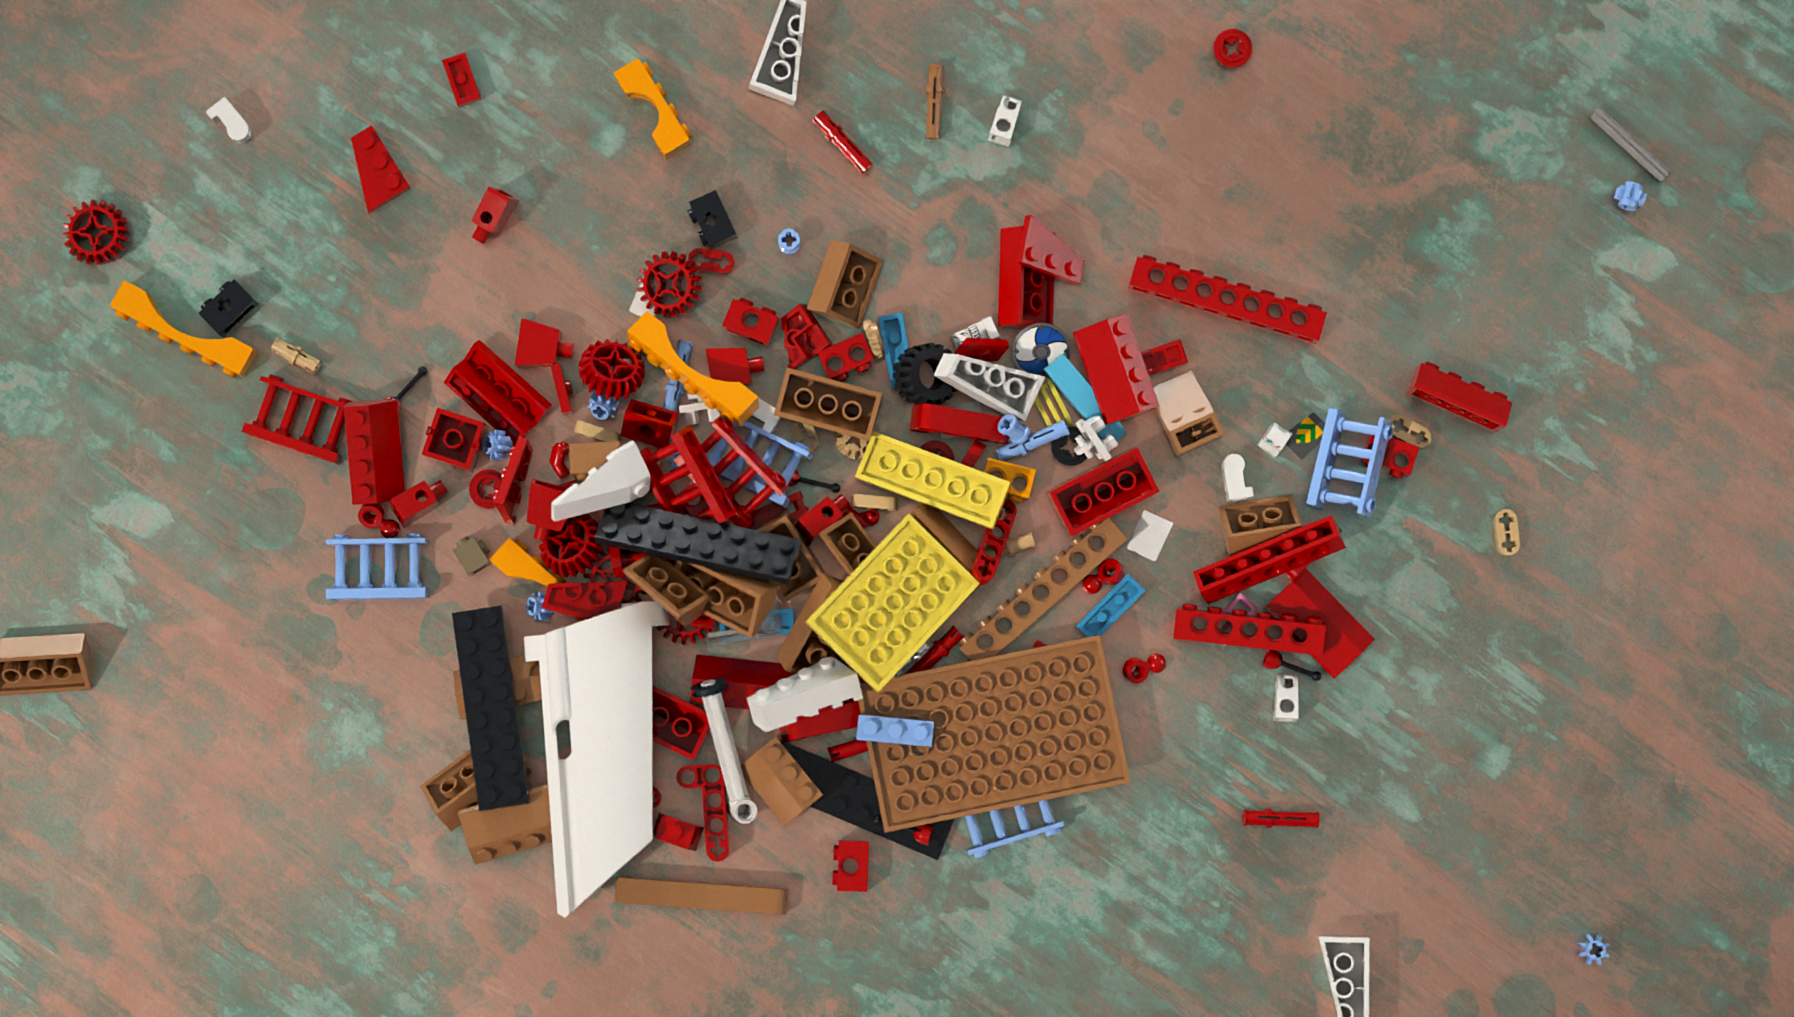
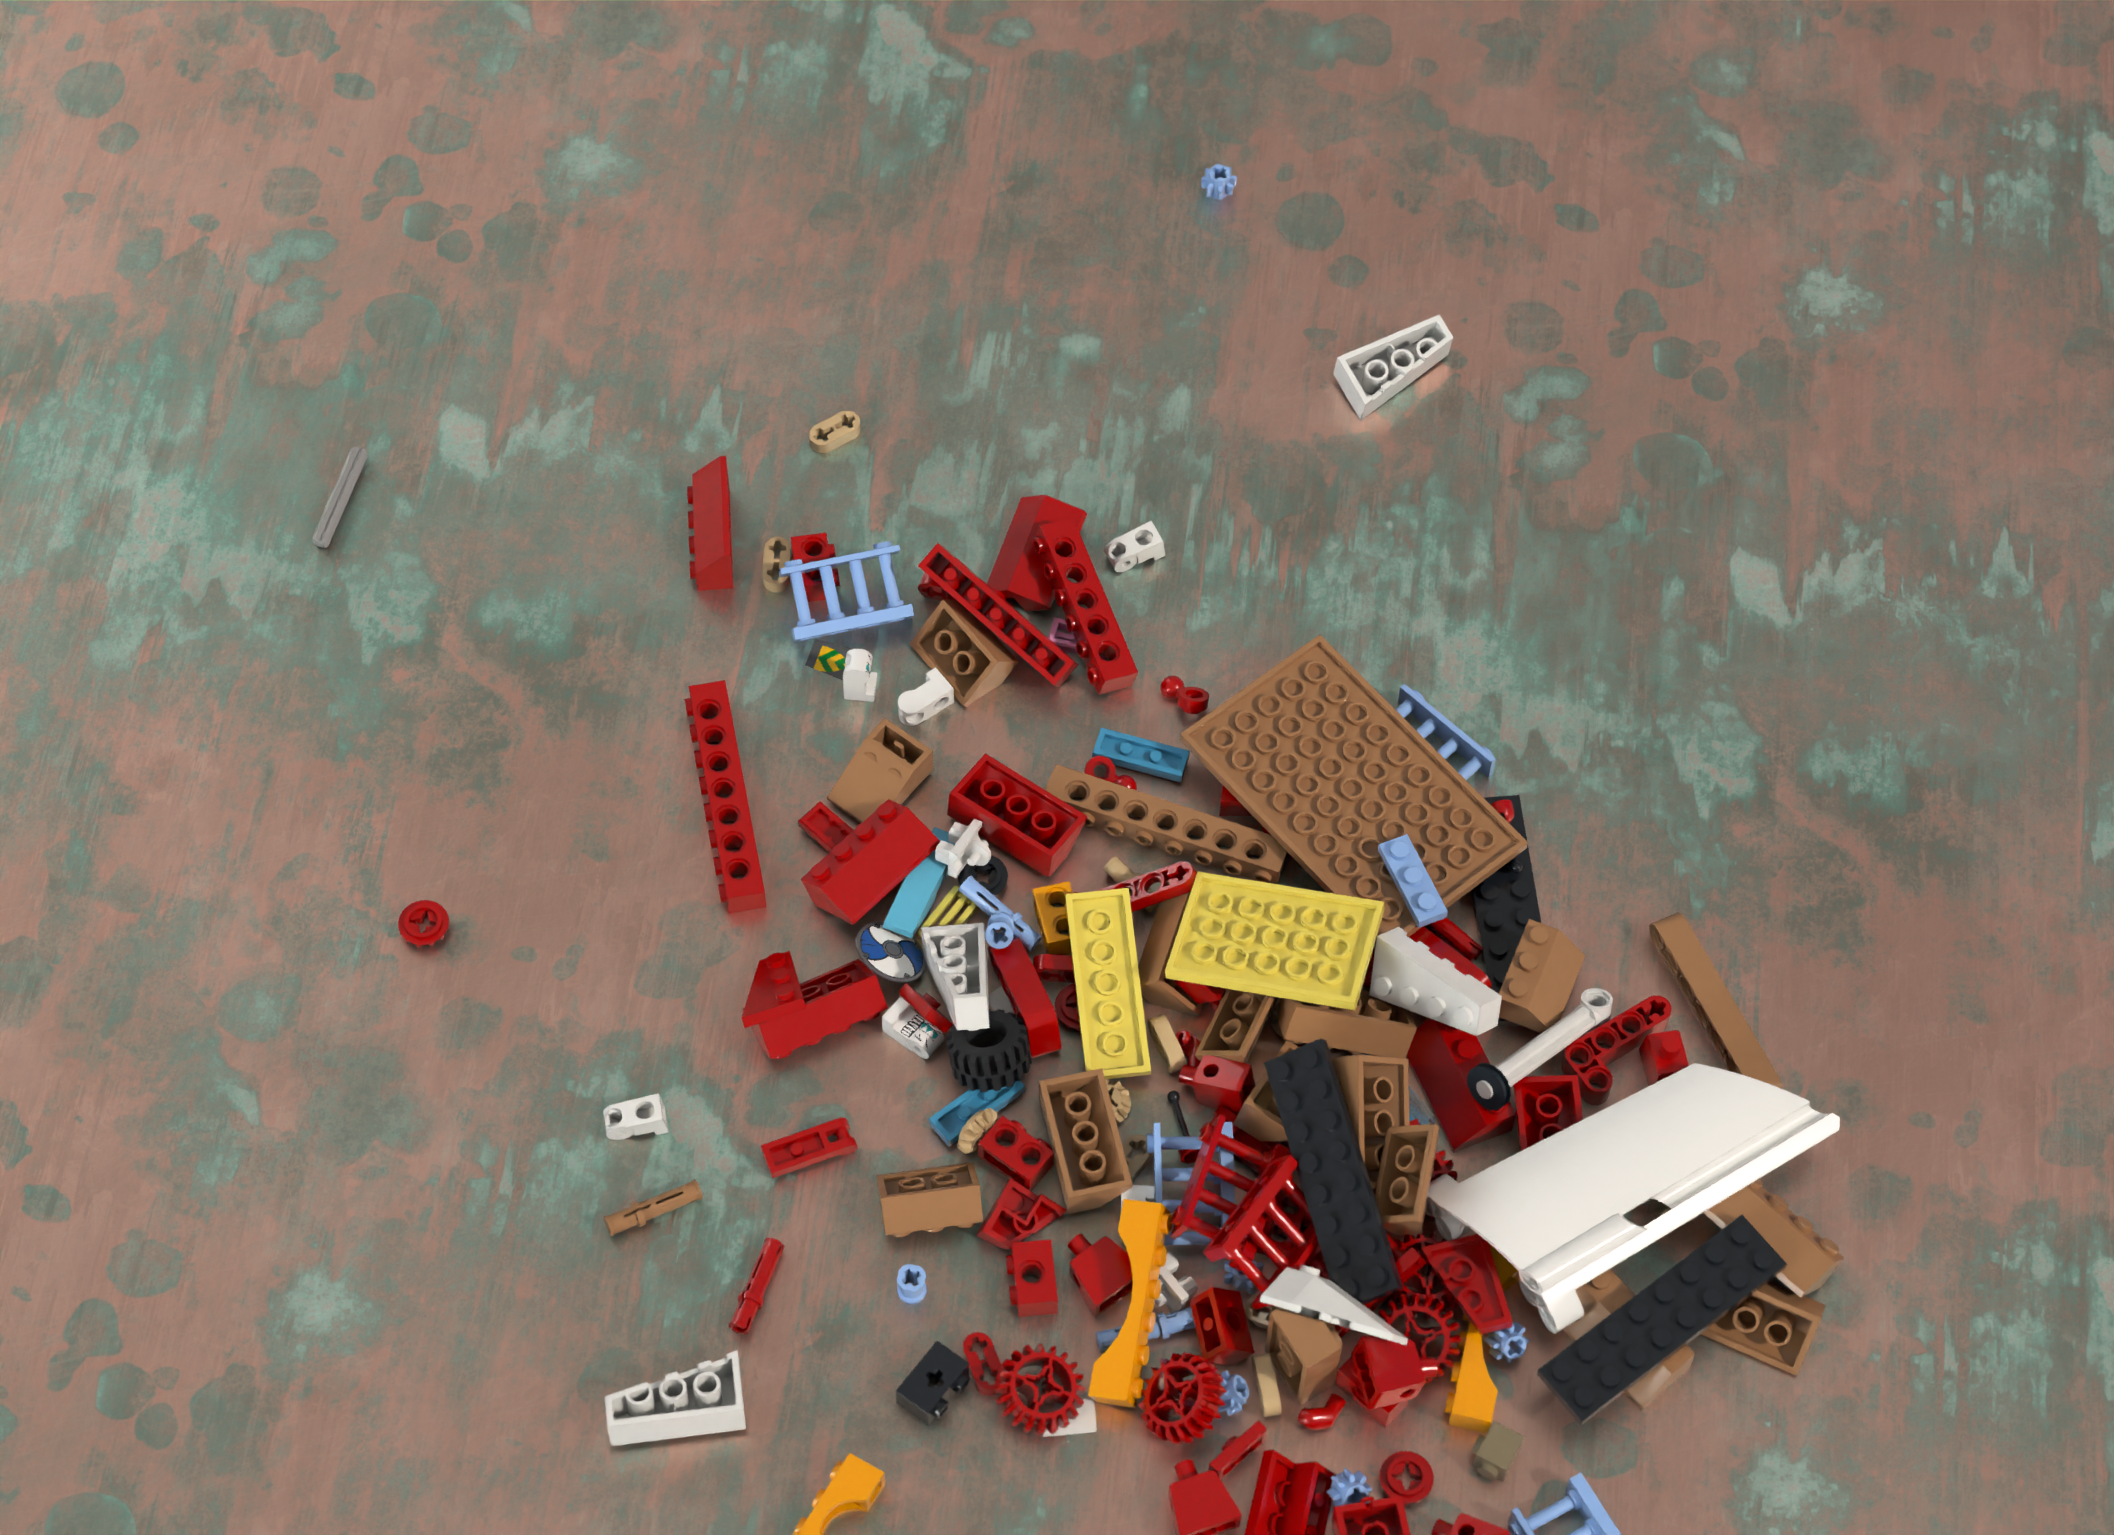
camera: 120 degrees left, 25 degrees down
red wing [493,437,533,525] -> none
red brick [832,840,869,892] -> none
white sticker [1127,510,1173,561] -> none
red pin [1243,808,1319,828] -> none
hinge [1262,650,1322,681] -> none
light blue gear [1614,181,1647,211] -> none
none -> red plate [760,1117,858,1179]

